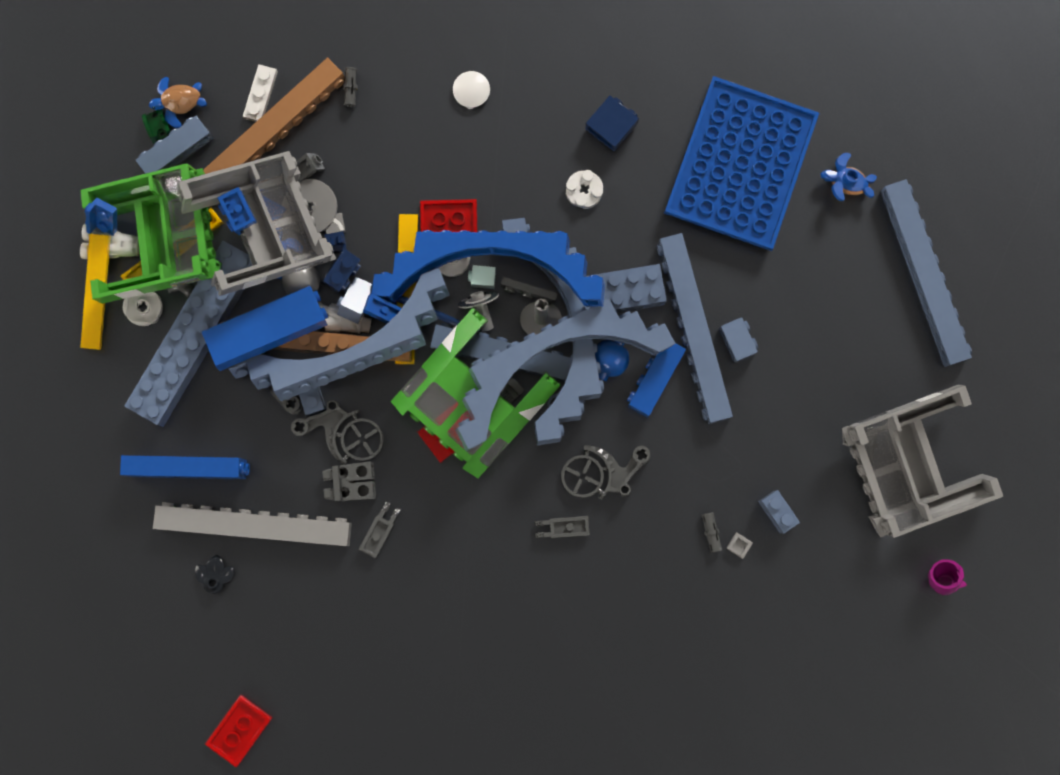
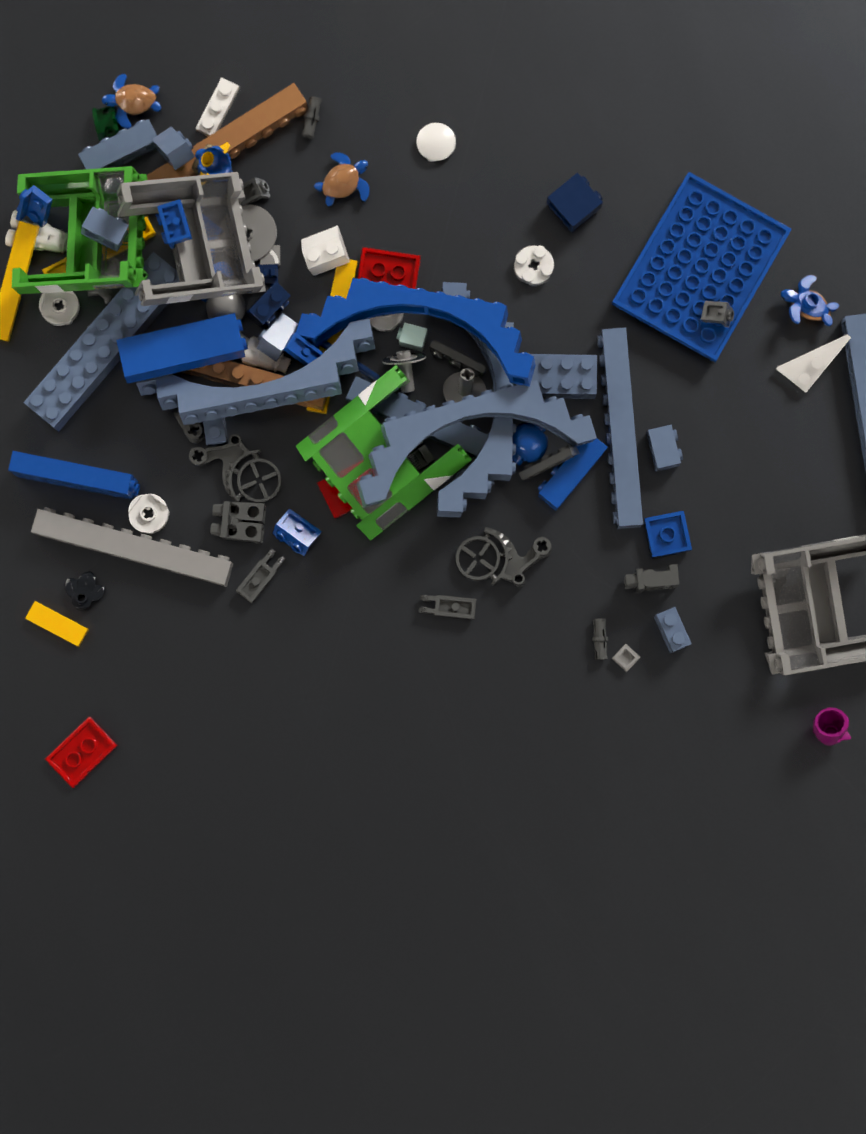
camera: 10 degrees right, 0 degrees up
none -> yellow tile [25,601,89,647]
none -> sand blue brick [81,206,129,252]
none -> white plate [128,494,169,534]
none -> sand blue brick [152,127,195,170]
none -> blue hair [192,142,232,183]
none -> blue bracket [272,508,322,556]
none -> white slope [301,226,350,276]
none -> animal [314,152,369,207]
none -> dark grey plate [519,445,580,480]
none -> dark grey hips [624,564,679,593]
none -> blue plate [644,511,692,558]
none -> dark grey bracket [701,301,734,328]
none -> white wing [776,335,851,392]

